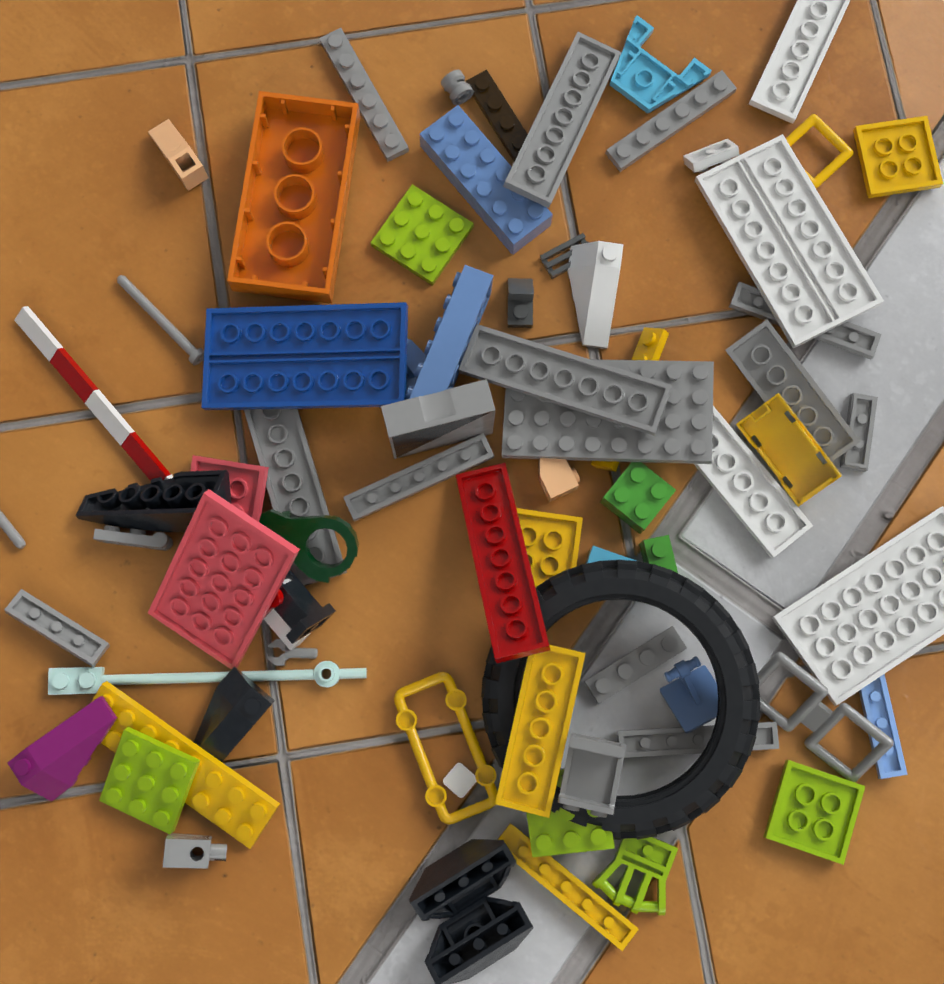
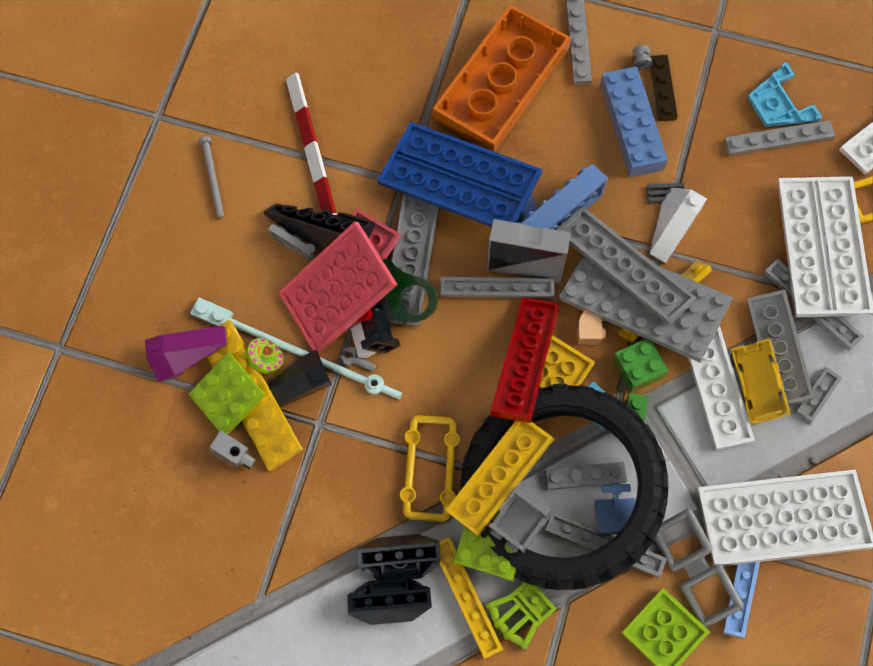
camera: 30 degrees right, 10 degrees down
light grey plate [4,589,110,668] -> none
light grey bar [117,275,204,366] -> none
light nougat slope [148,119,209,191] -> none
lime plate [371,184,474,286] -> none
white piece [443,763,477,798] -> none
light grey plate [503,32,621,208] -> none
dark grey slope [508,278,534,328] -> none
white plate [683,139,740,172] -> none
none -> lime tile [245,338,283,374]

